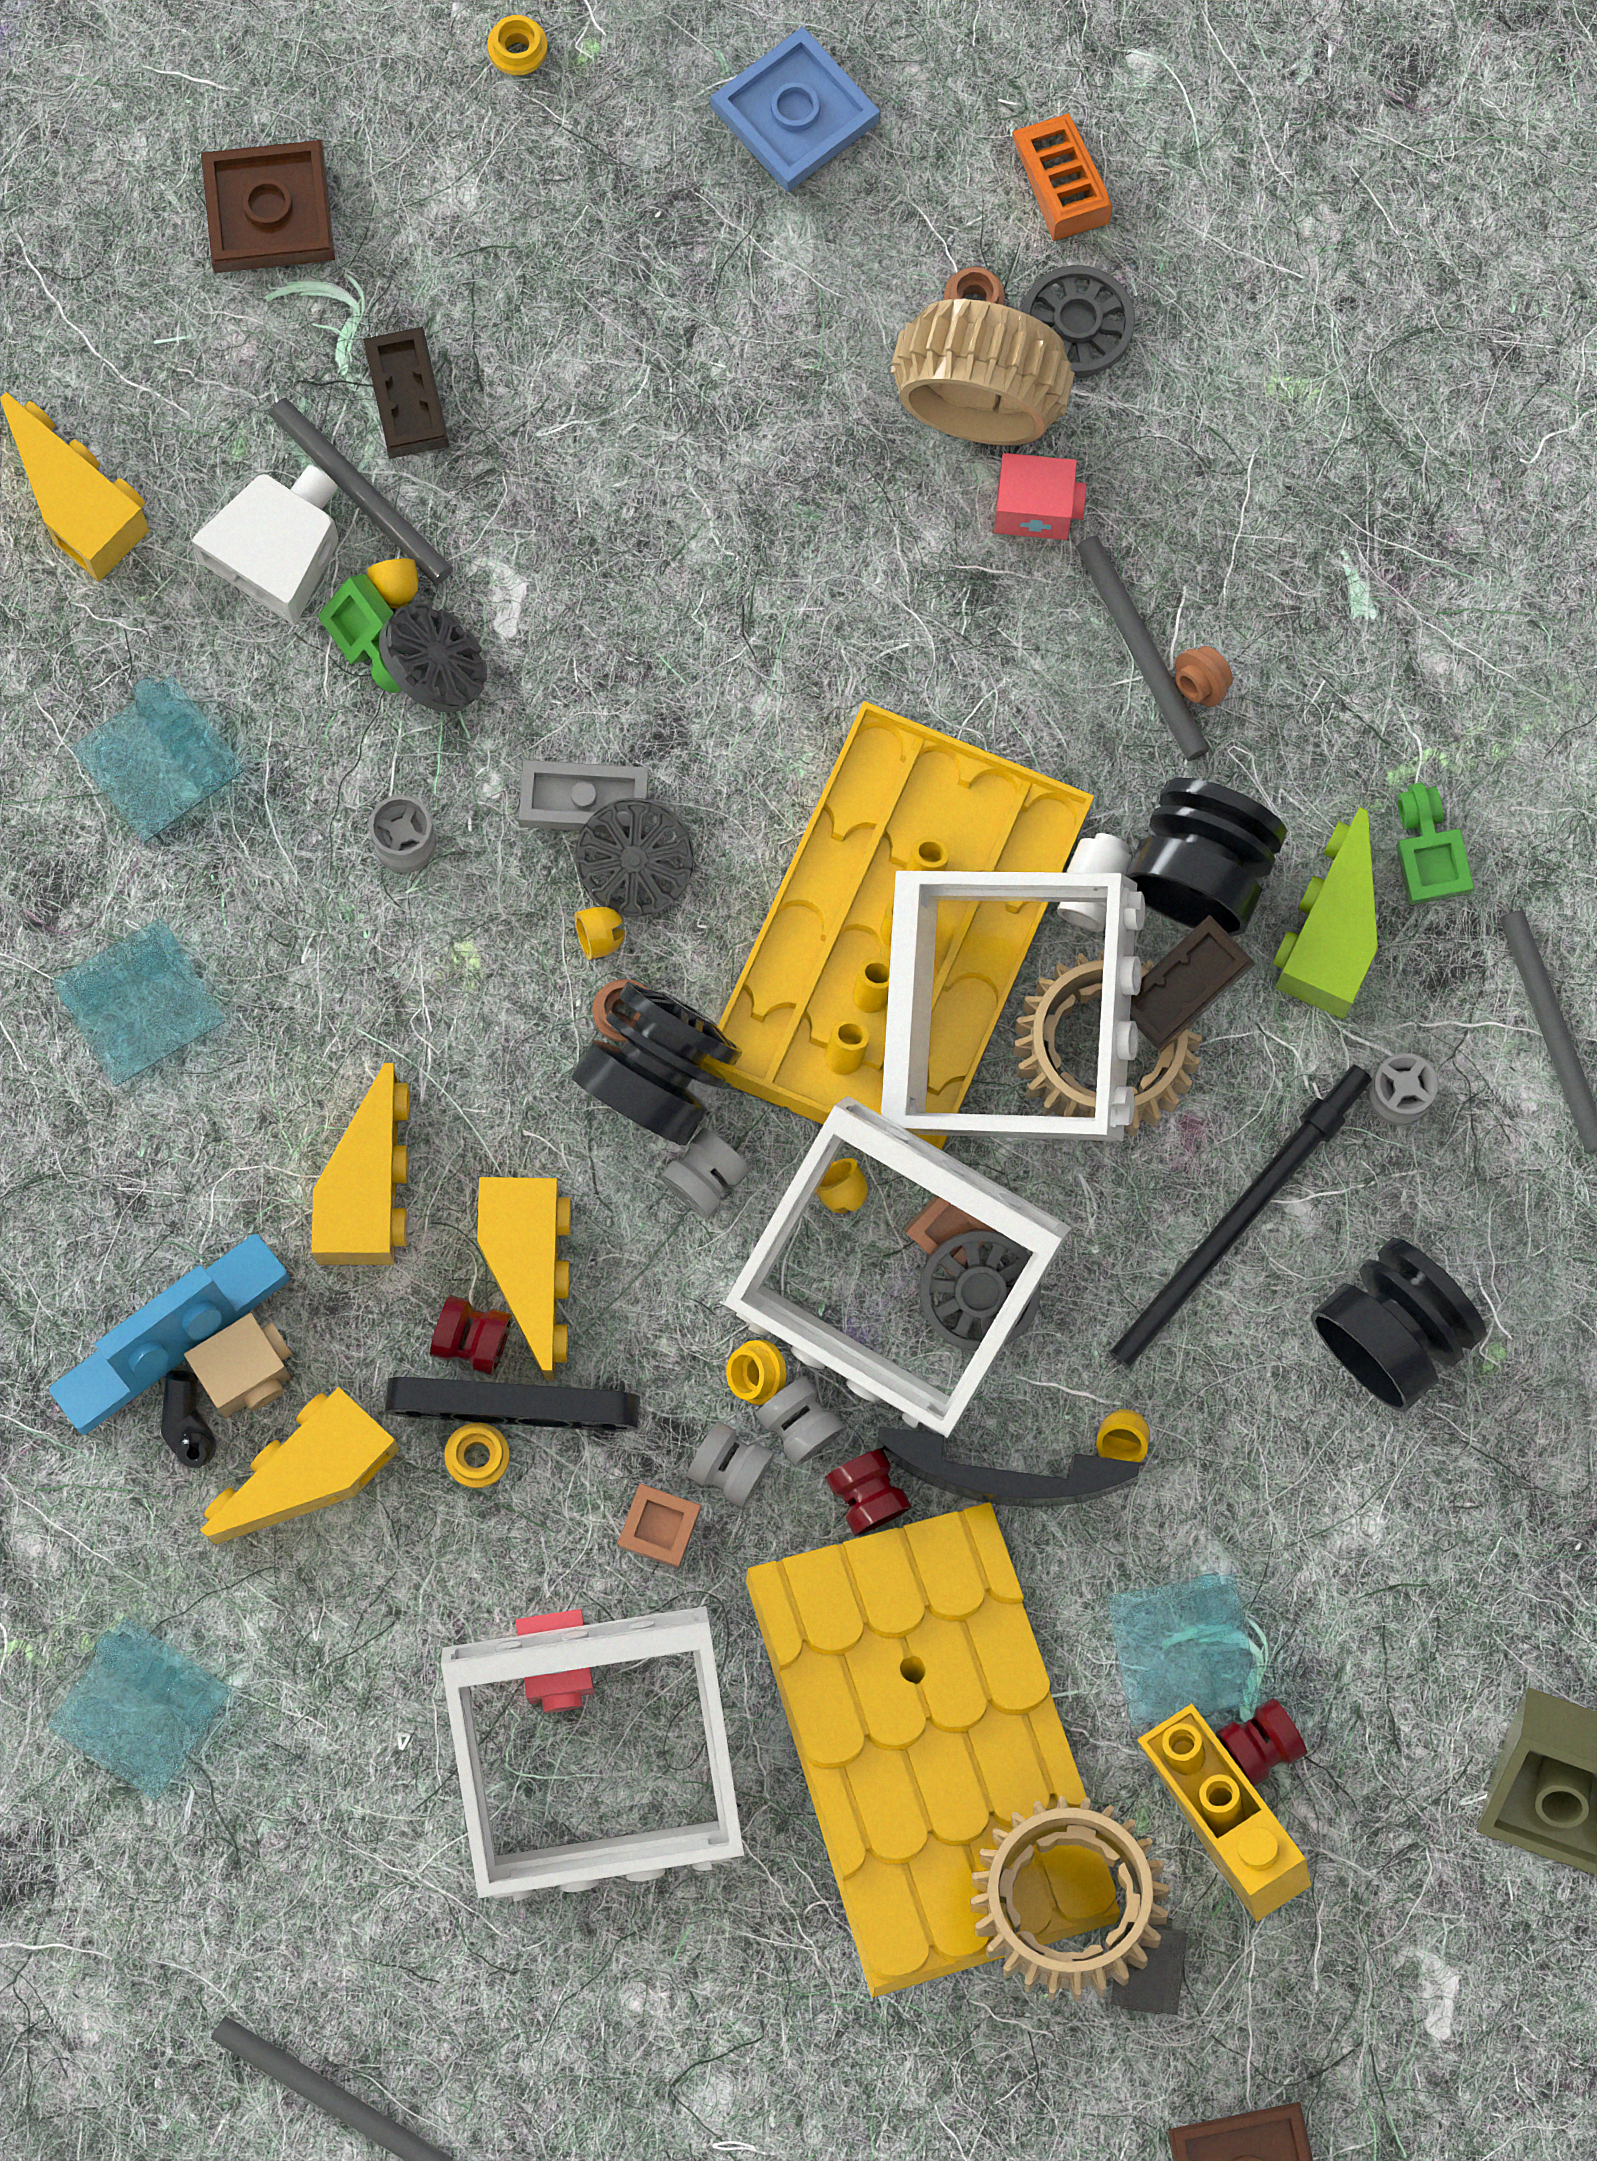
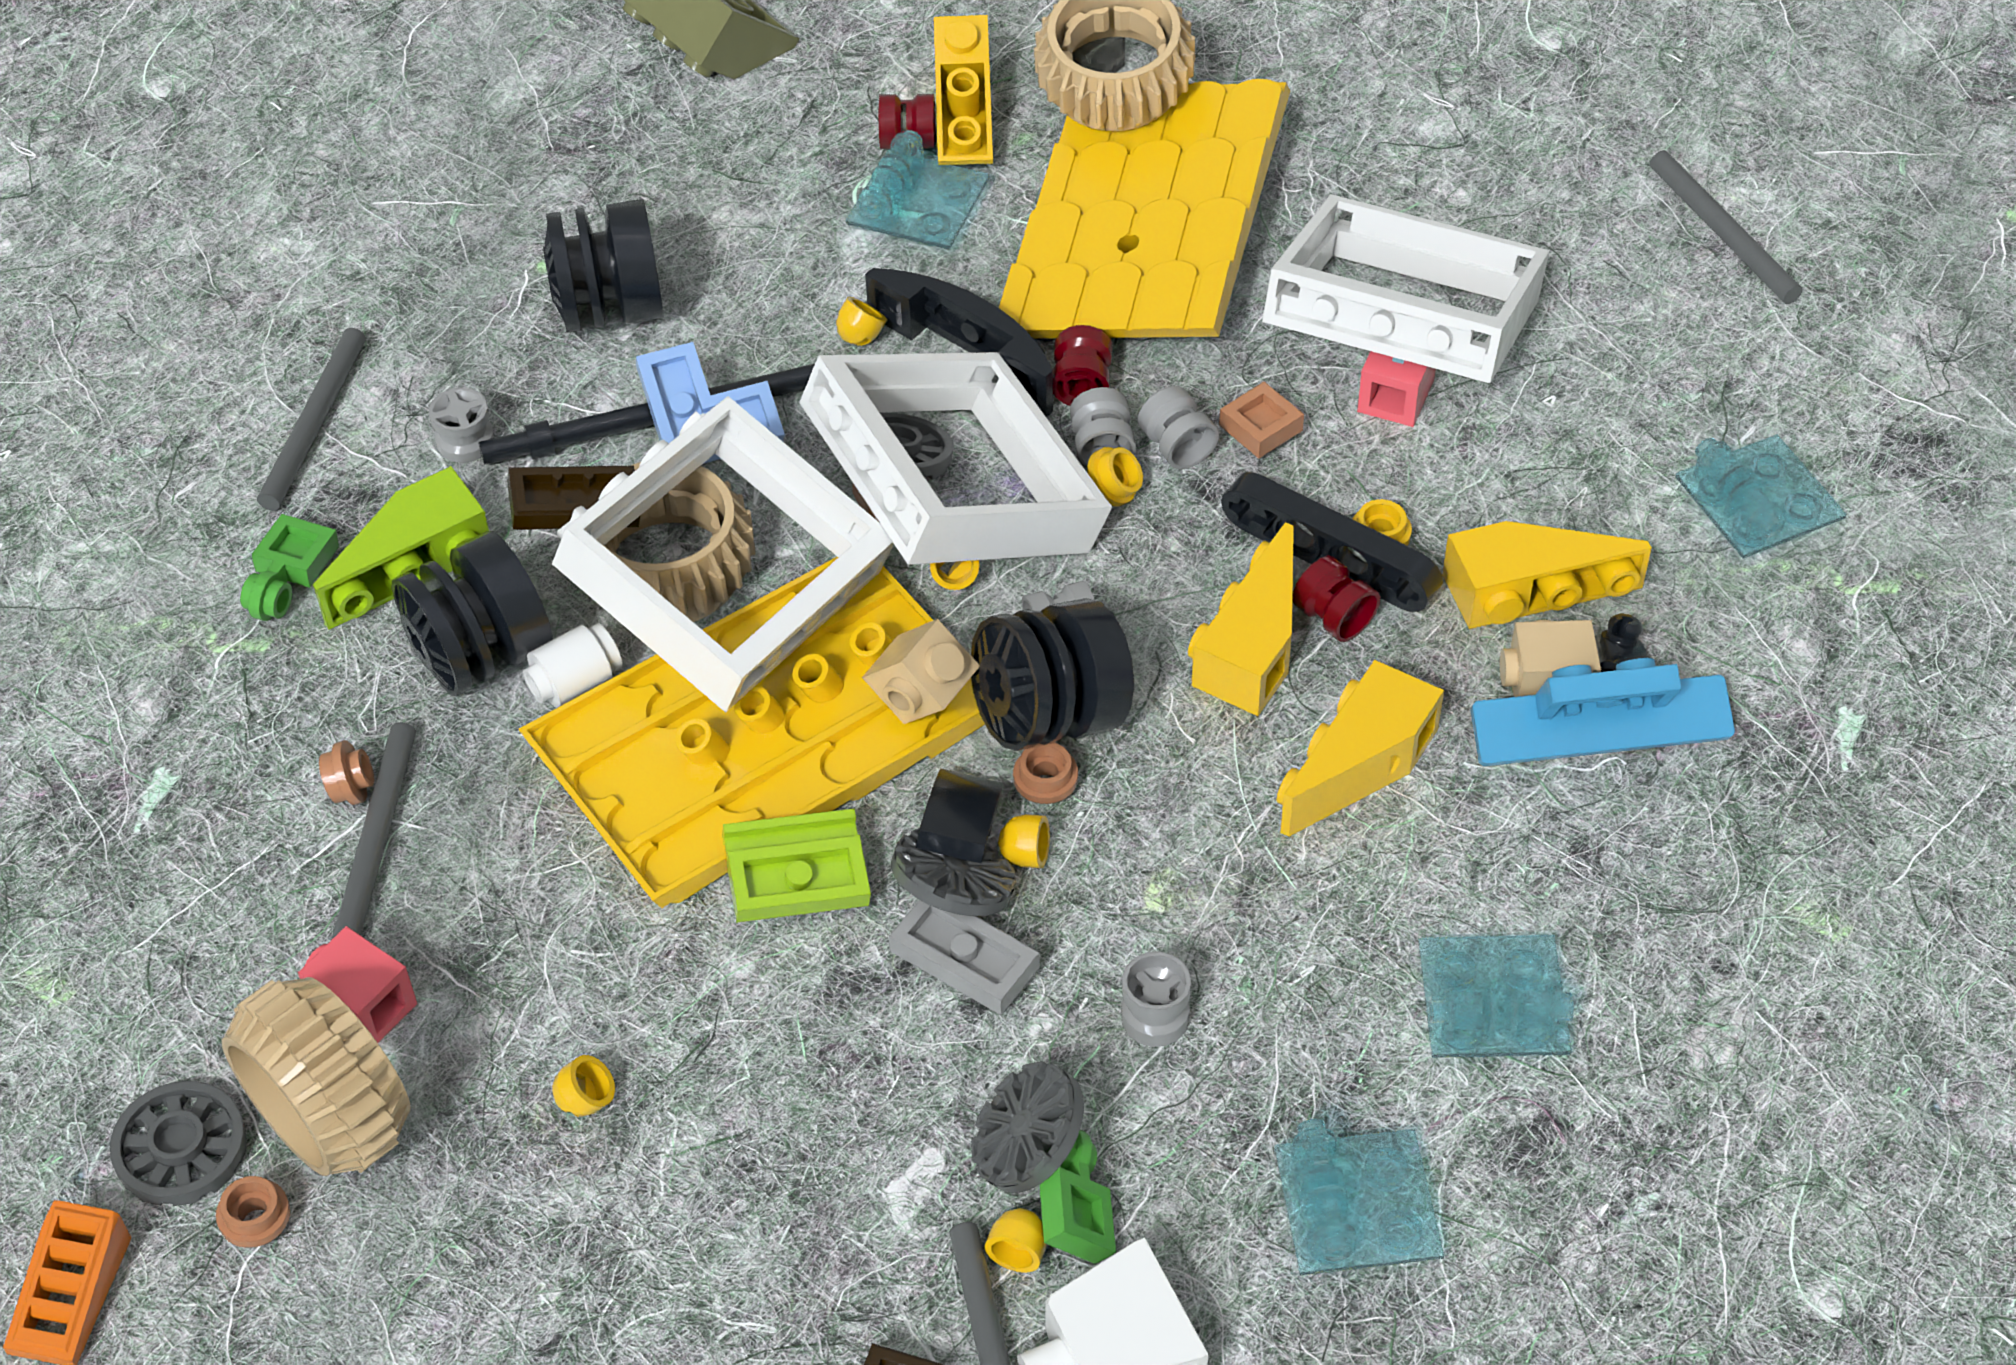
camera: 145 degrees left, 25 degrees down
none -> yellow hinge [552,1055,615,1117]
none -> light blue plate [636,342,785,464]
none -> lime plate [722,808,871,923]
none -> tan brick [862,619,980,724]
none -> black slope [916,768,1004,864]

